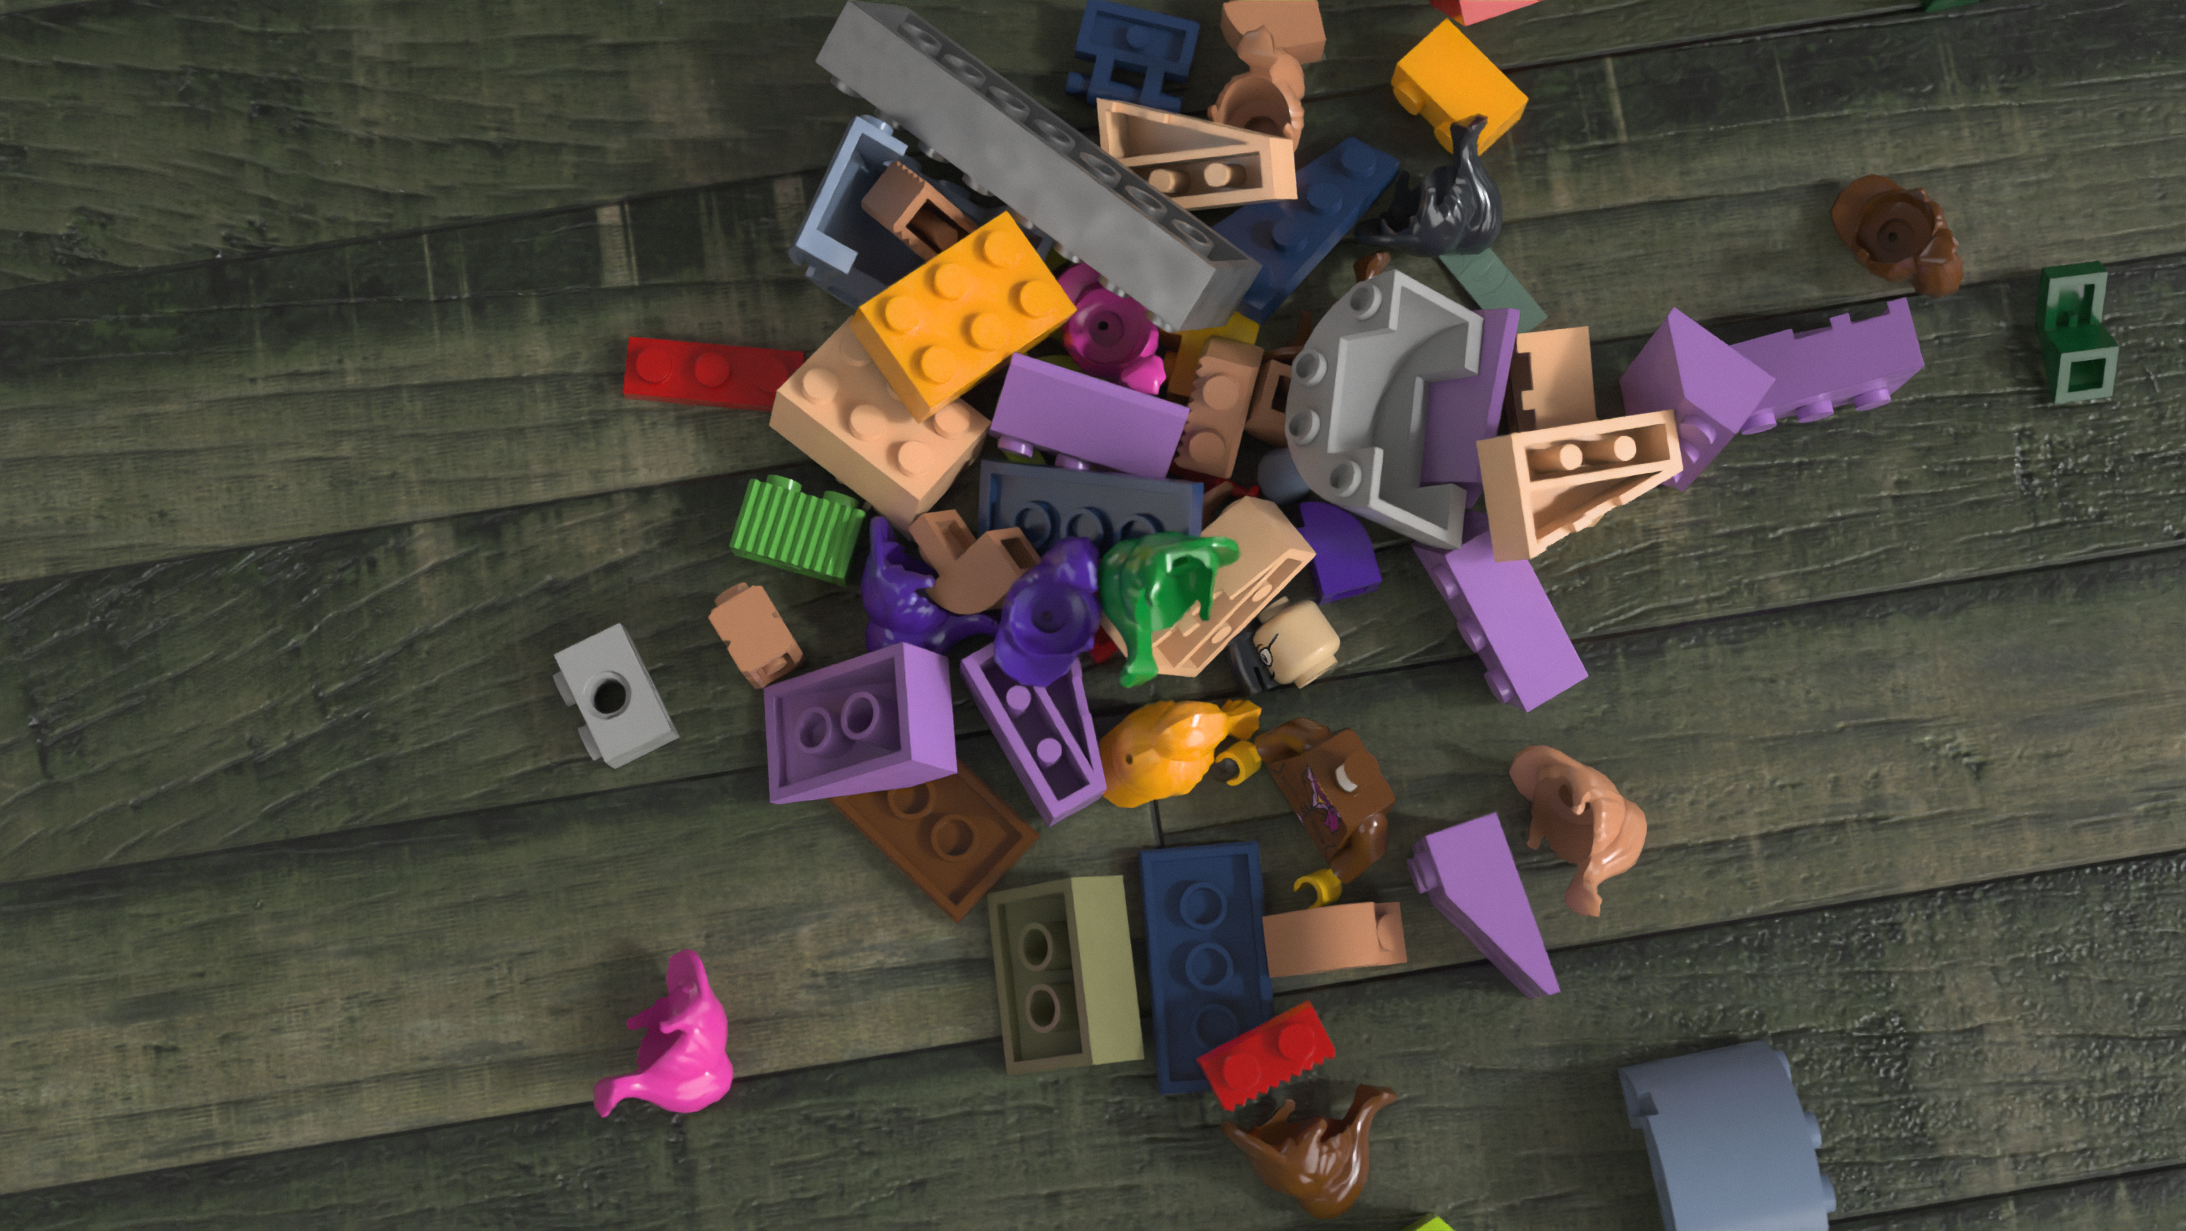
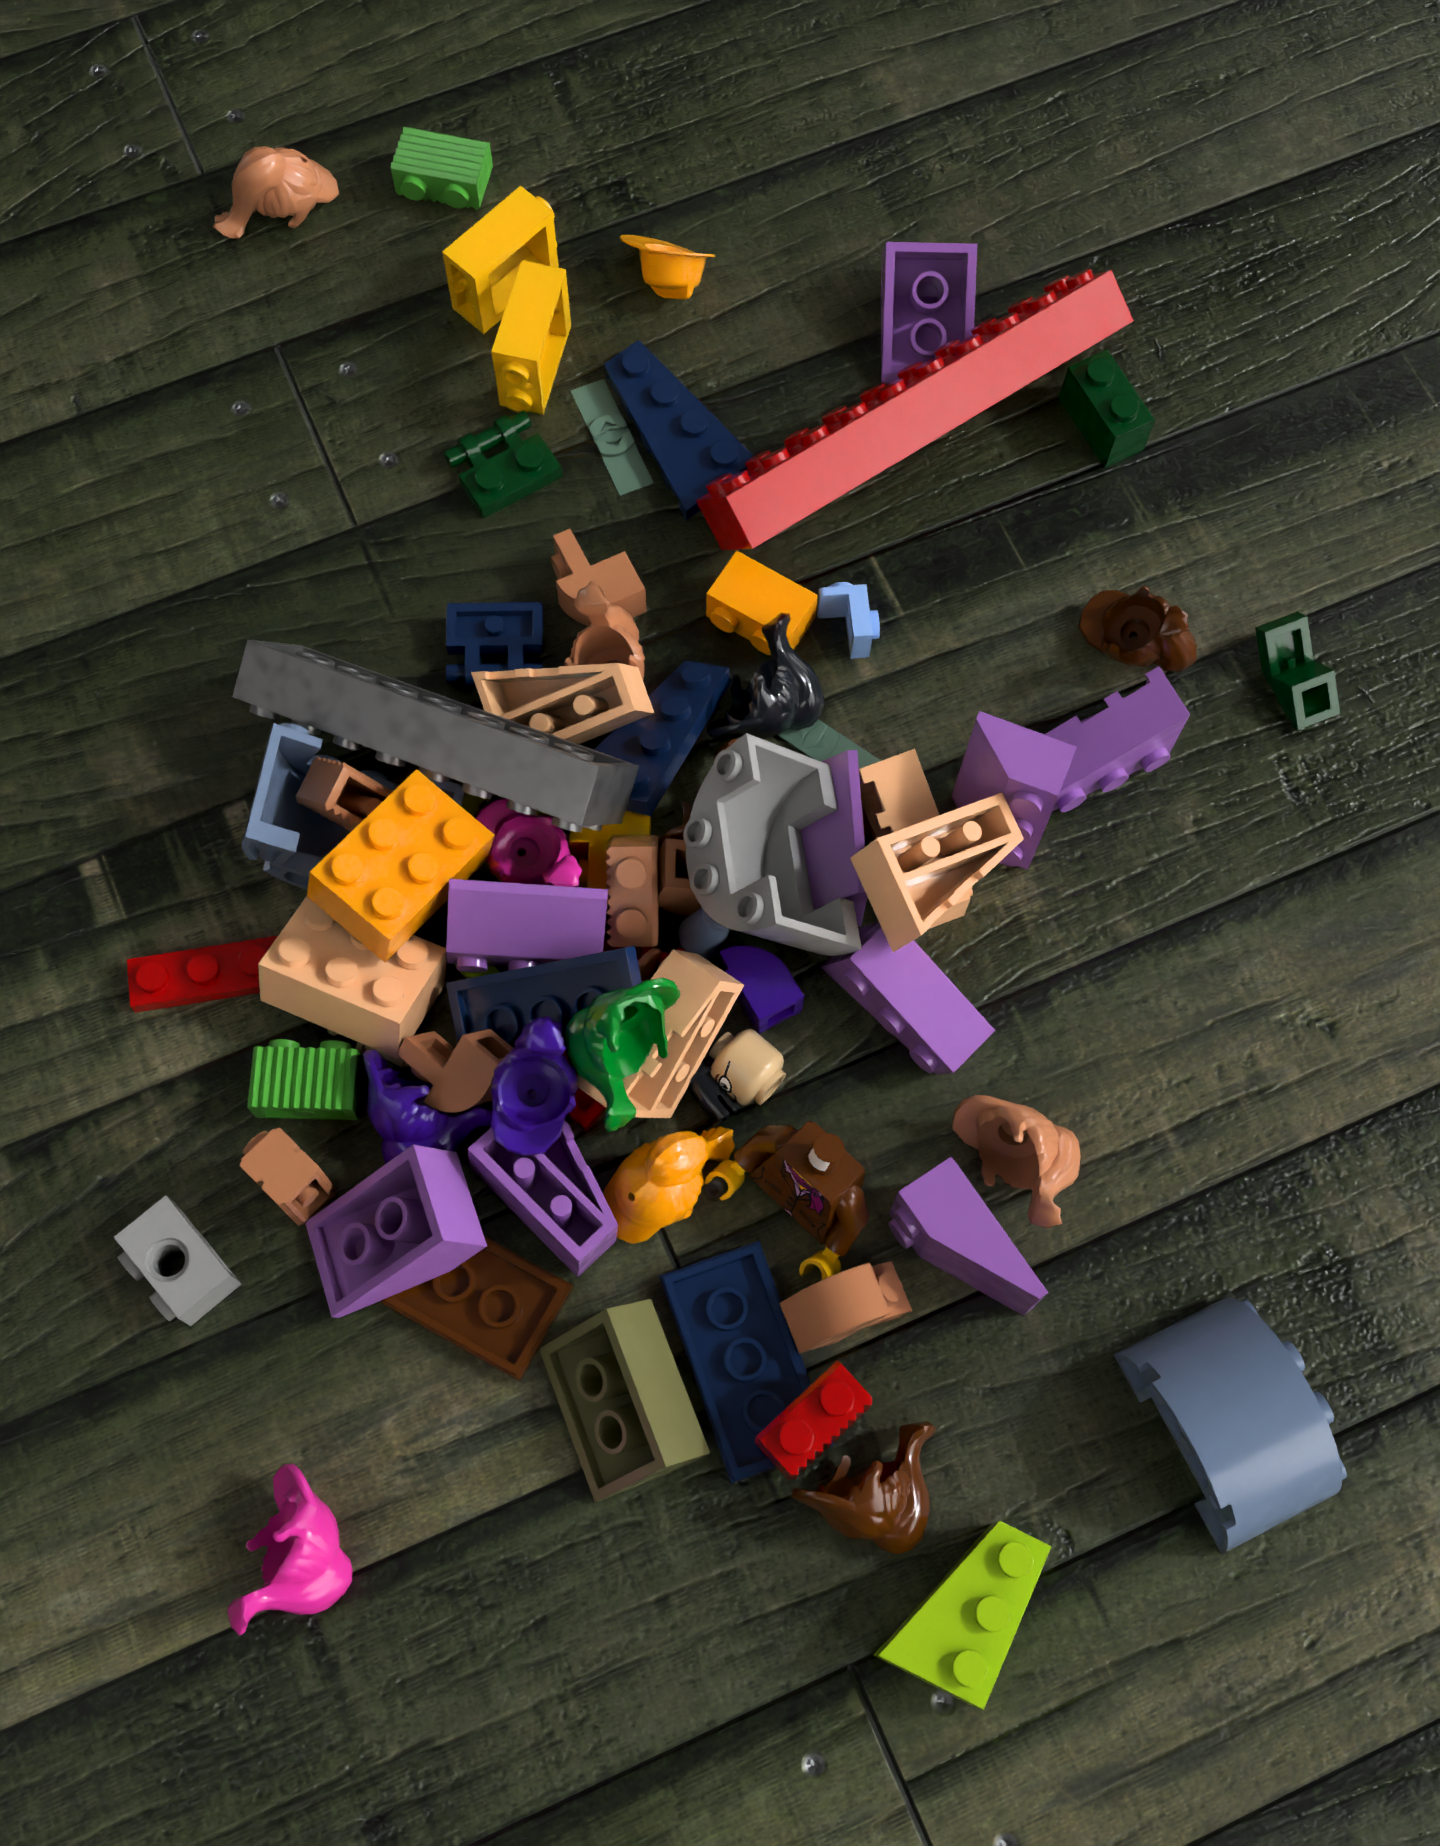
camera: 15 degrees left, 10 degrees down
none -> light blue bracket [817,582,880,659]

